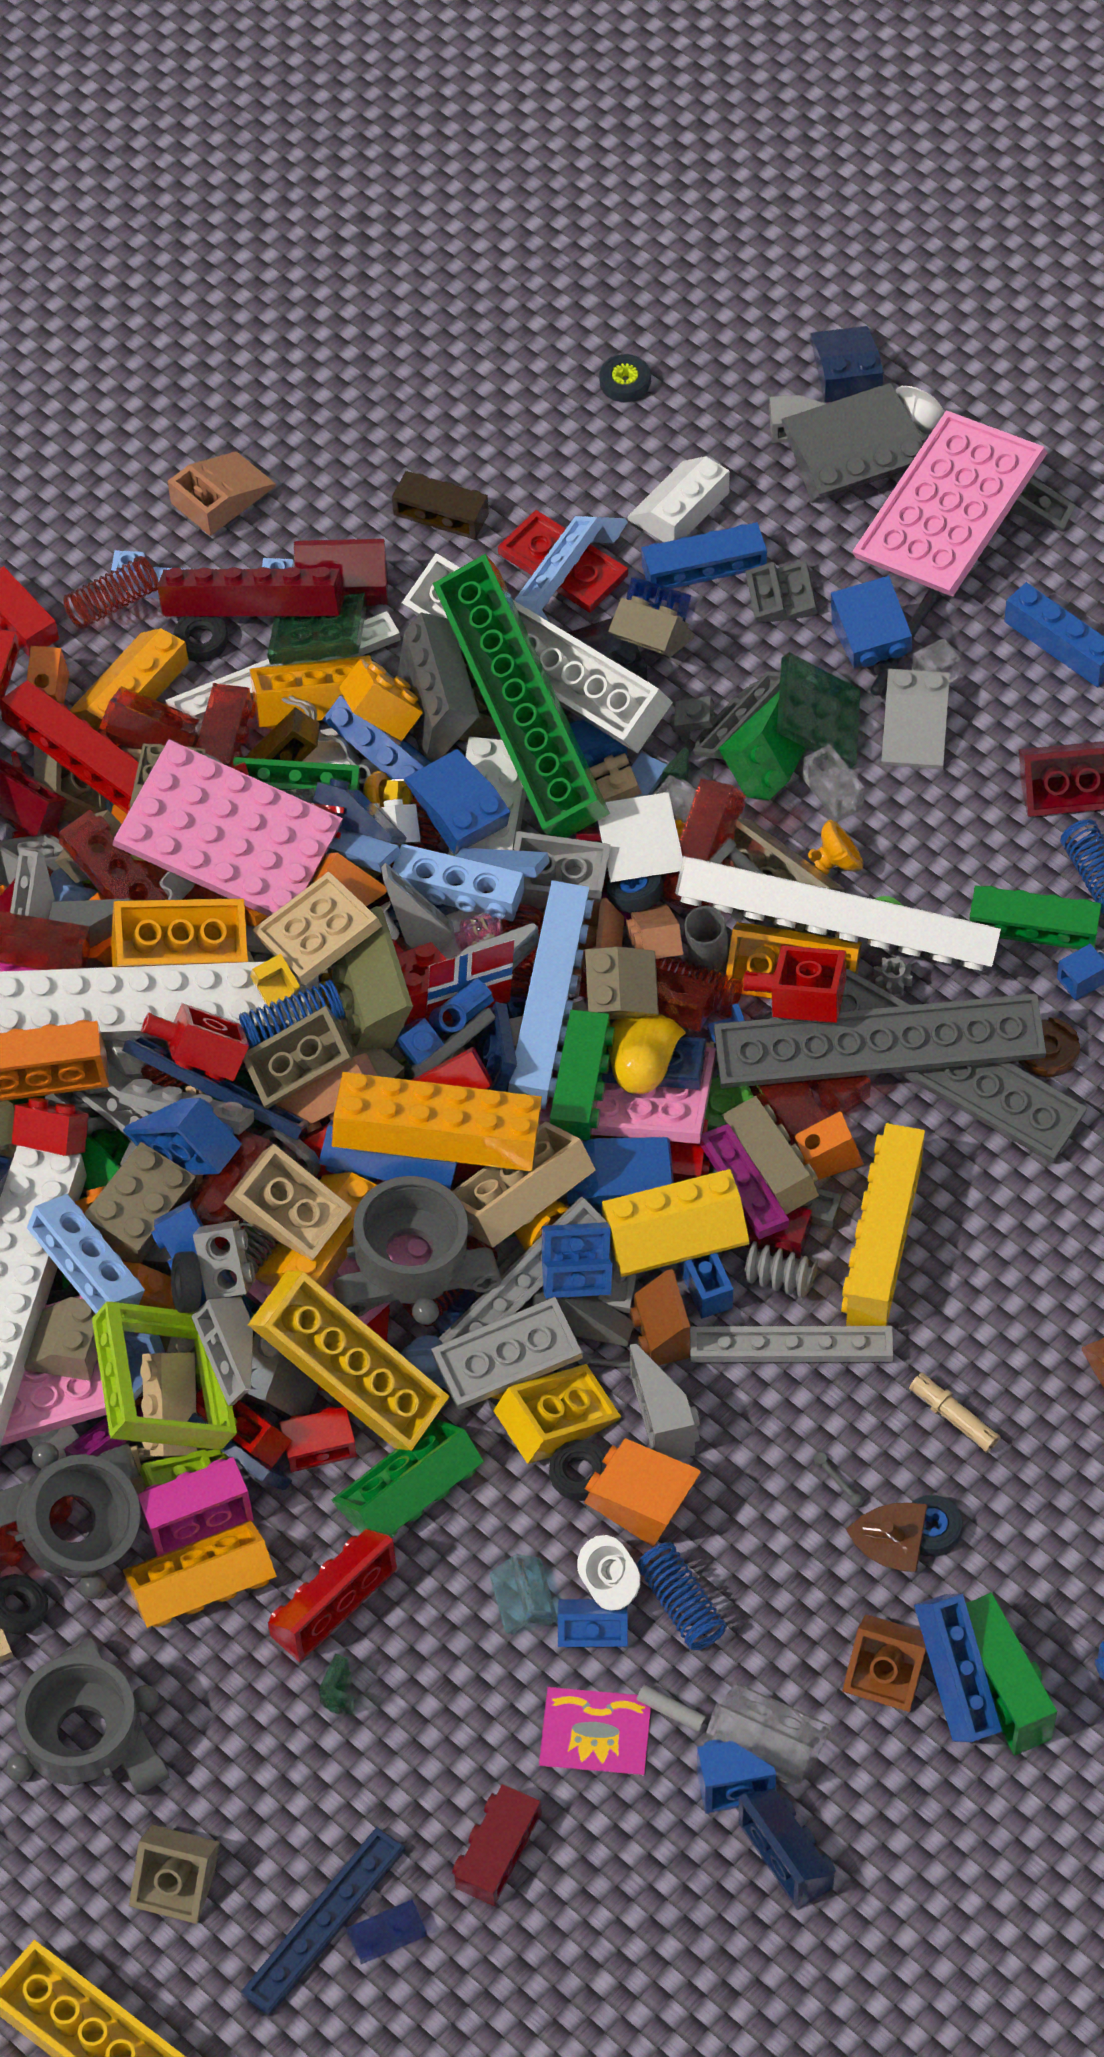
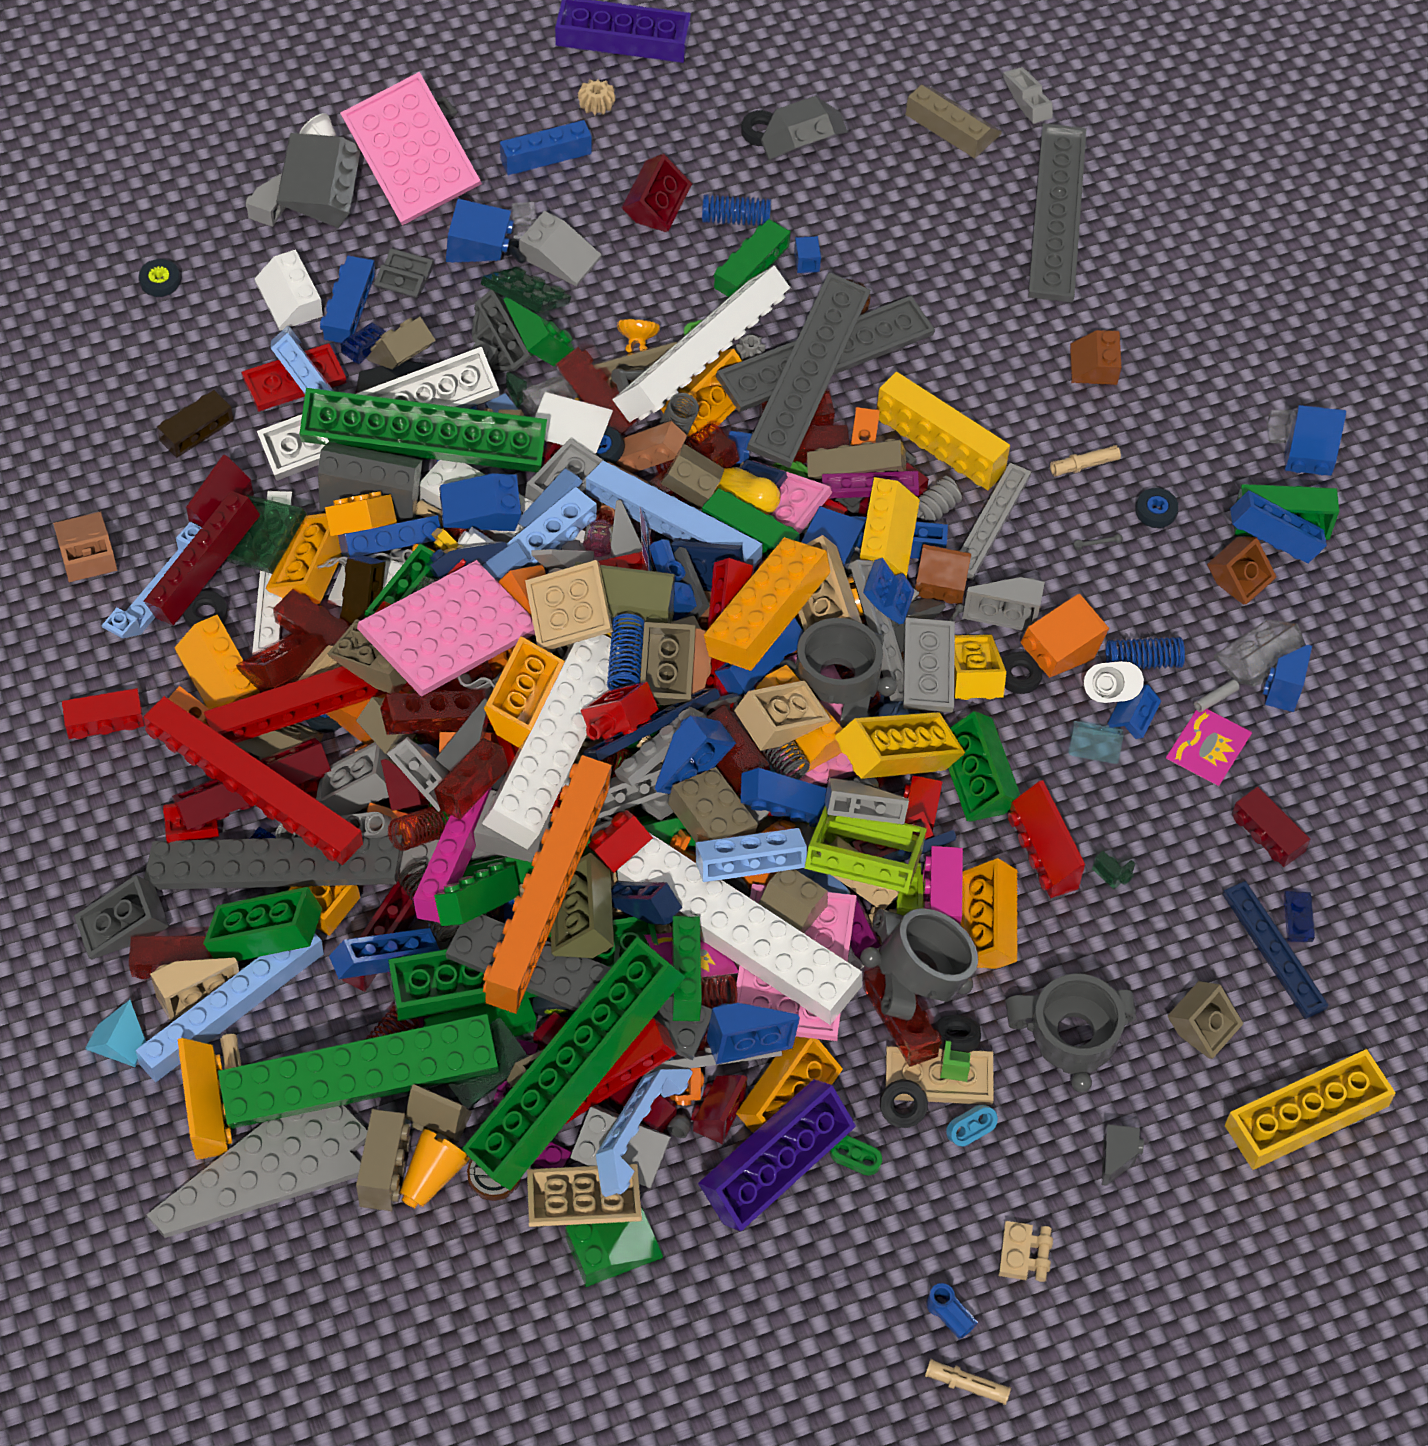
camera: 70 degrees left, 0 degrees up
clear red piece [63,556,159,629] -> none
black tyre [171,1251,202,1313] -> none
light grey brick [193,1220,255,1300] -> none
yellow panel [250,953,300,1007] -> none
dark blue slope [738,1789,836,1910] -> none
red brick [743,945,846,1023] -> none
clear brick [803,744,864,822] -> none
dark blue slope [810,326,883,403] -> none
reddish brown shield [846,1503,928,1573] -> none

